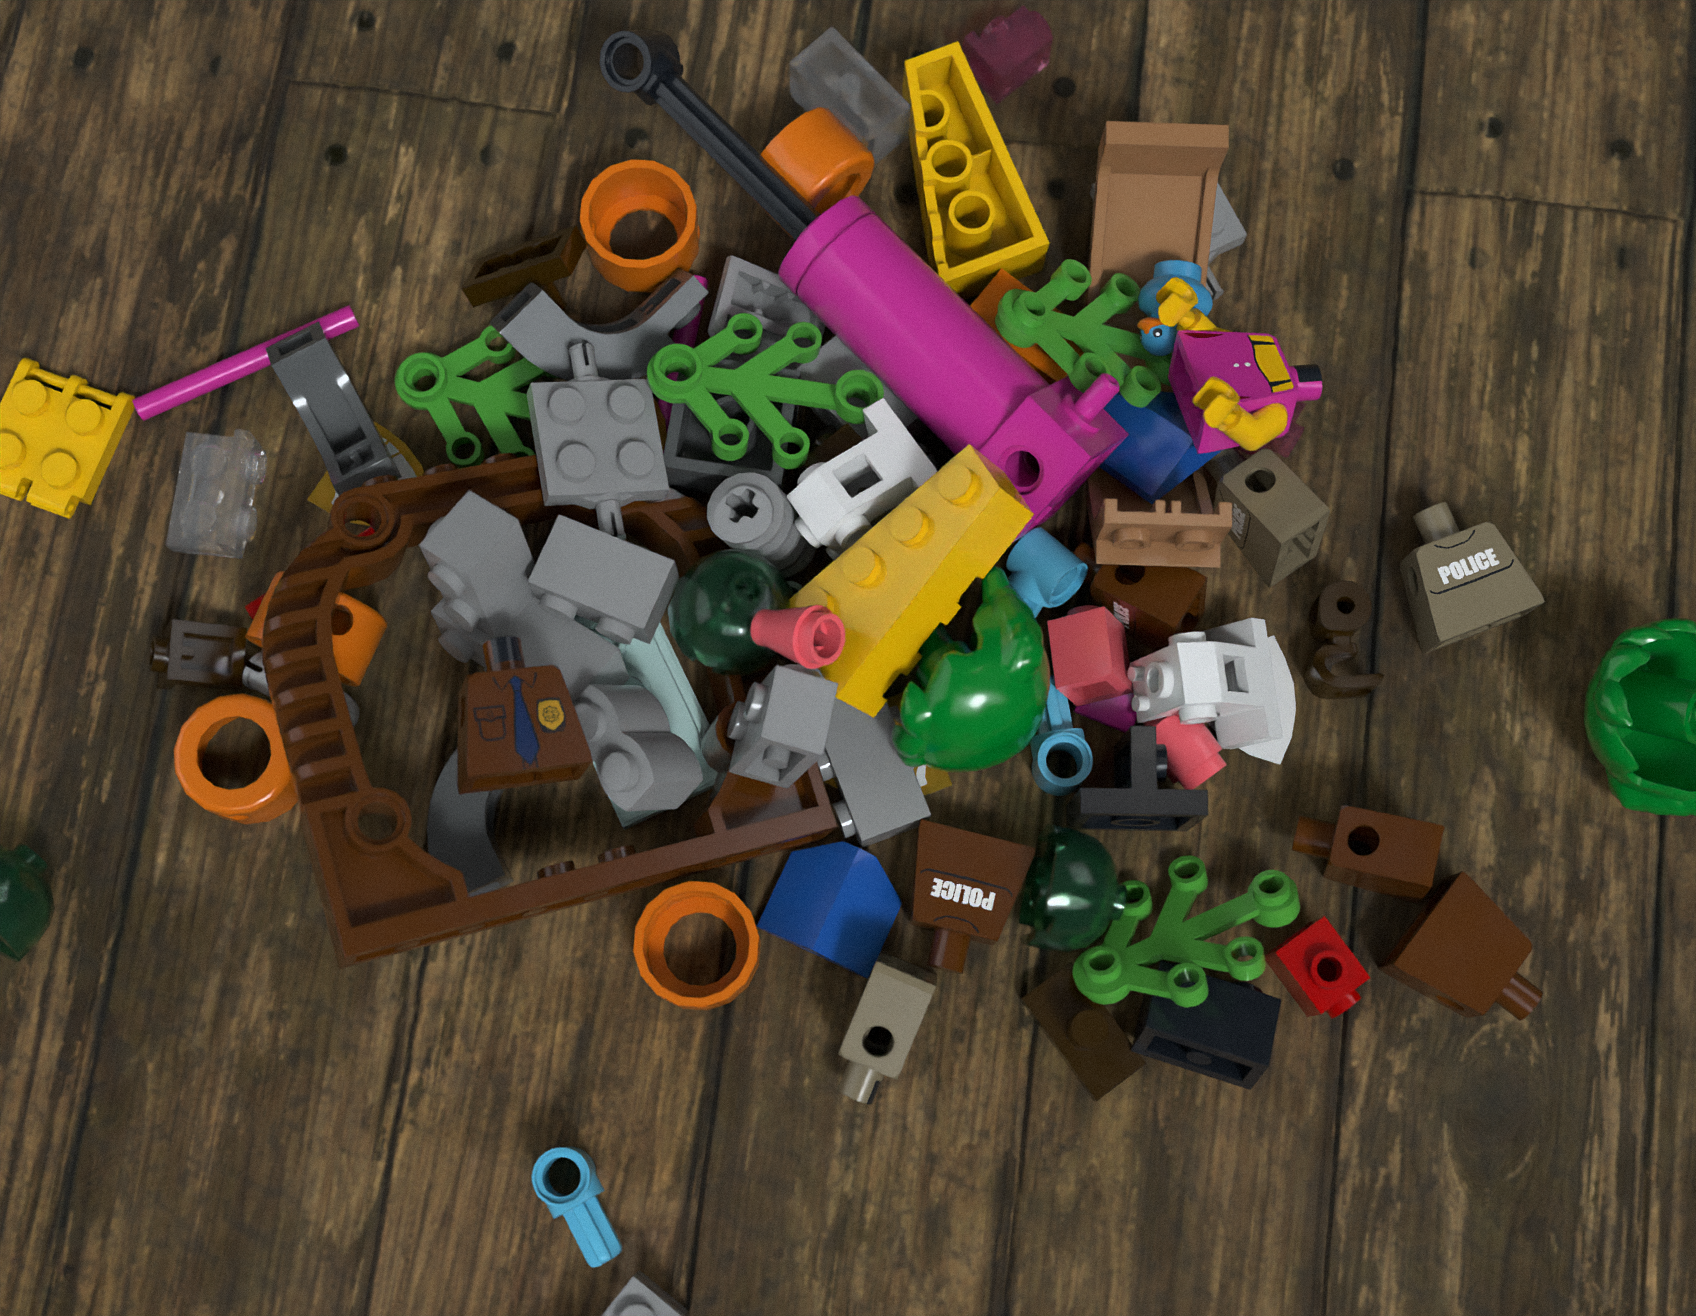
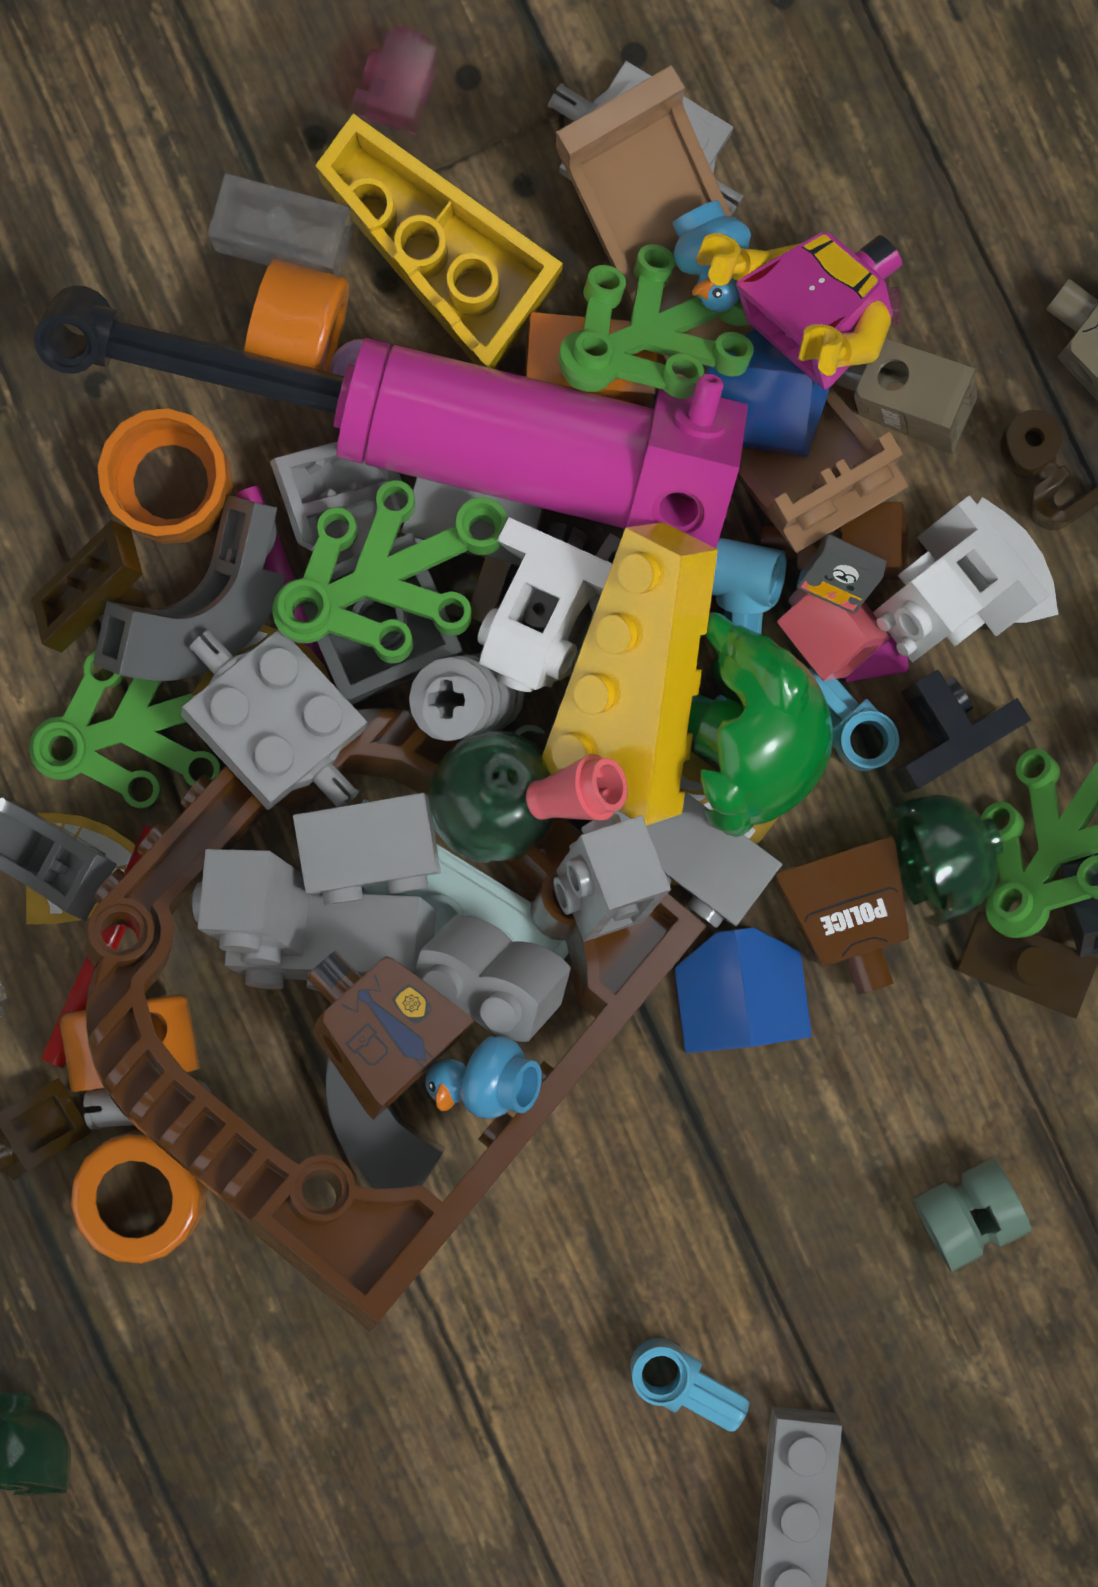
camera: 30 degrees left, 10 degrees up
orange piece [633,881,761,1011] -> none
dark tan torso [837,951,938,1105] -> none
coral brick [1143,714,1227,790] -> none
none -> dark azure animal [425,1036,542,1119]
none -> dark grey tile [797,534,887,614]
none -> sand green wheel [912,1157,1032,1273]

